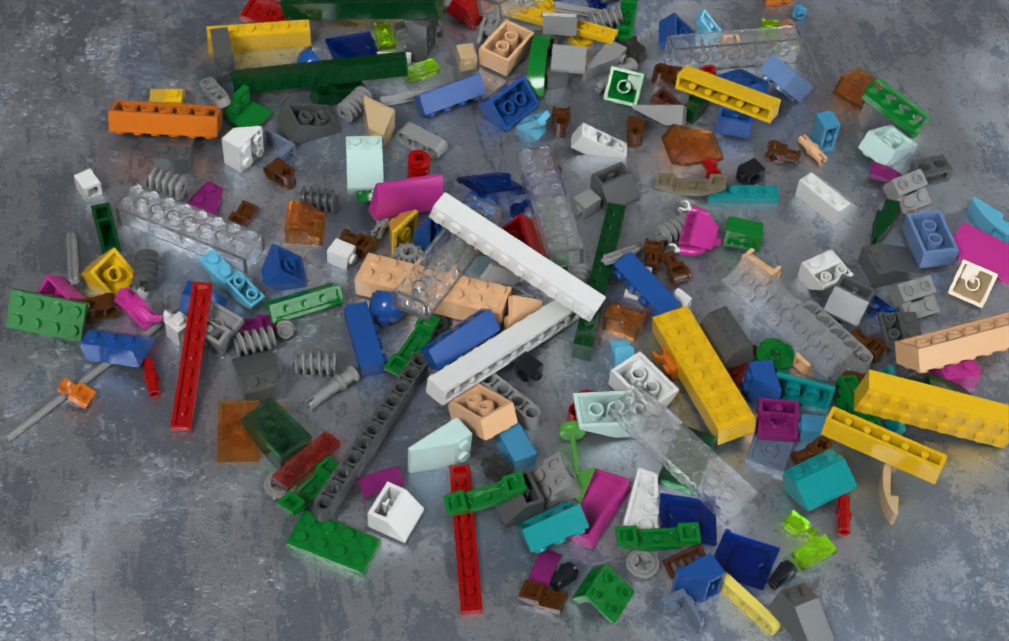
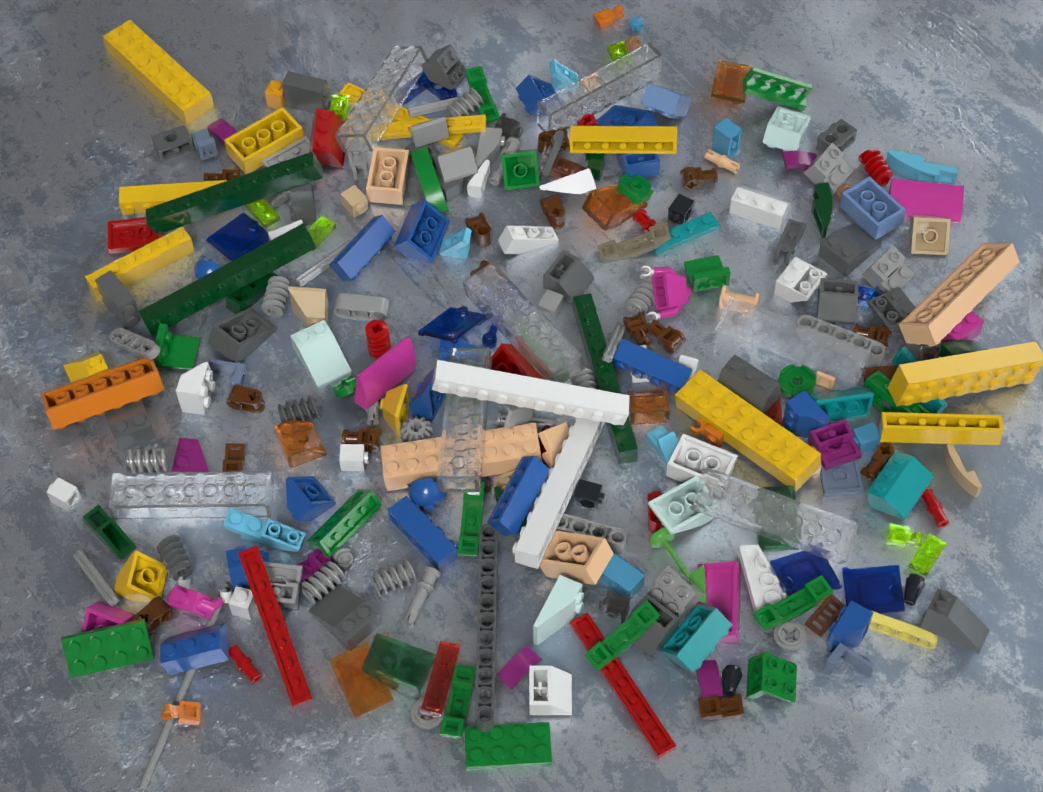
camera: 20 degrees left, 5 degrees up
none -> white slope [467,160,491,198]
none -> dark grey hinge [539,130,565,180]
none -> green plate [617,173,653,205]
none -> dark grey hinge [773,219,806,265]
none -> red piece [859,149,893,187]

